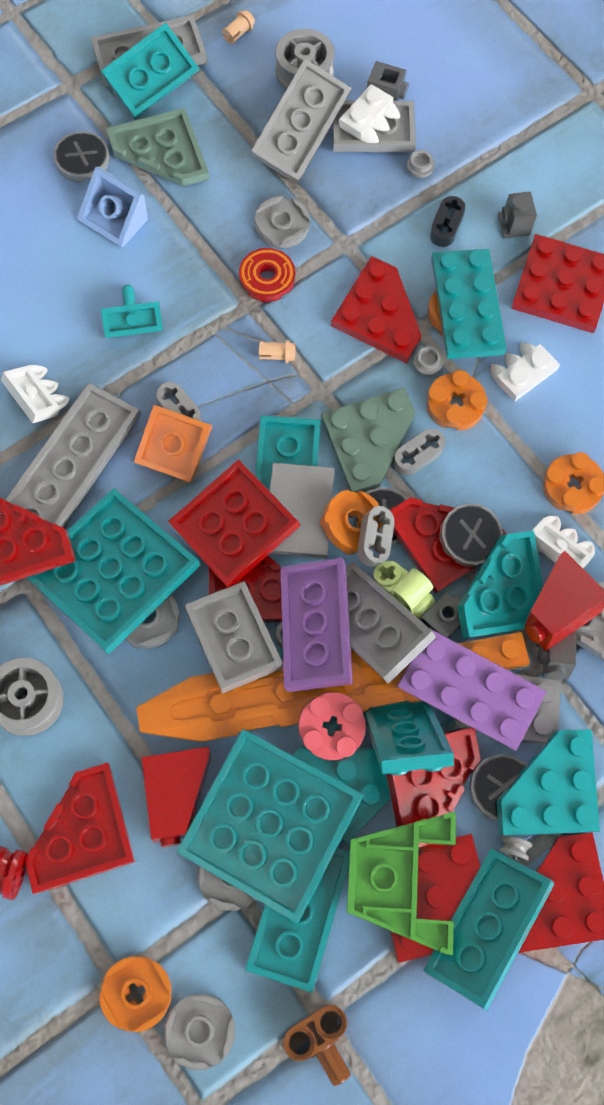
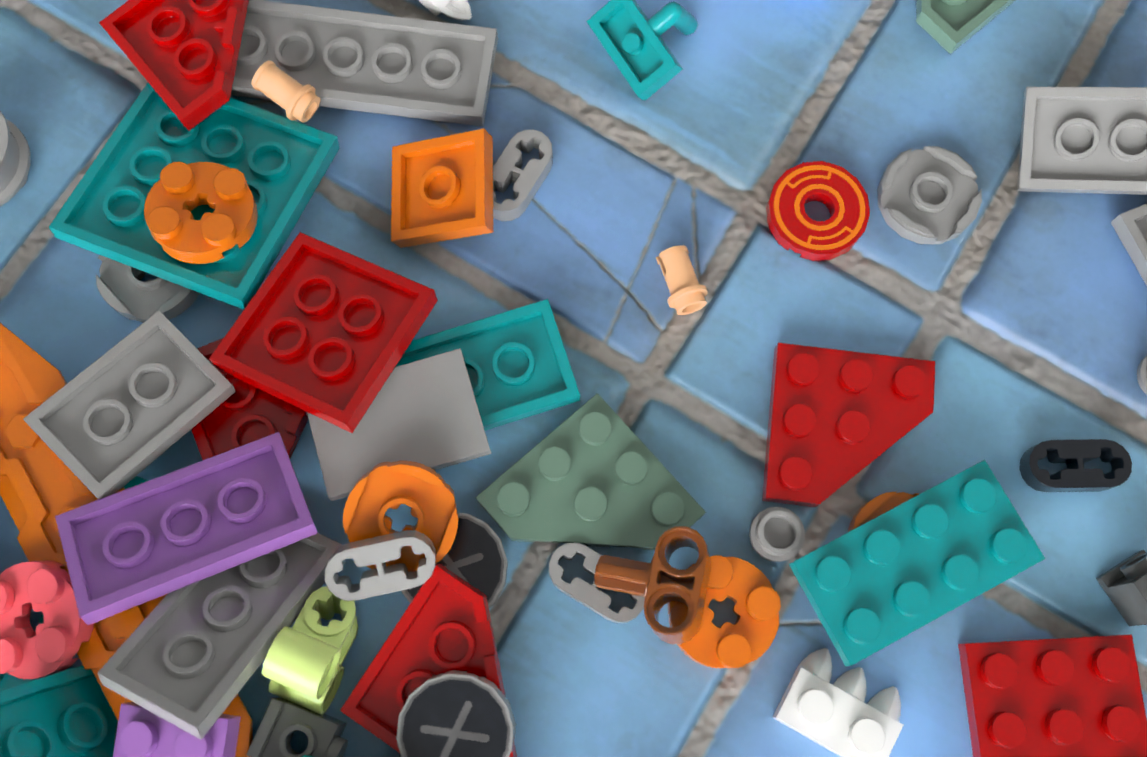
camera: 70 degrees right, 5 degrees up
none -> orange plate [144,162,258,264]
none -> light nougat pin [251,60,321,123]
none -> dark orange beam [594,526,711,644]

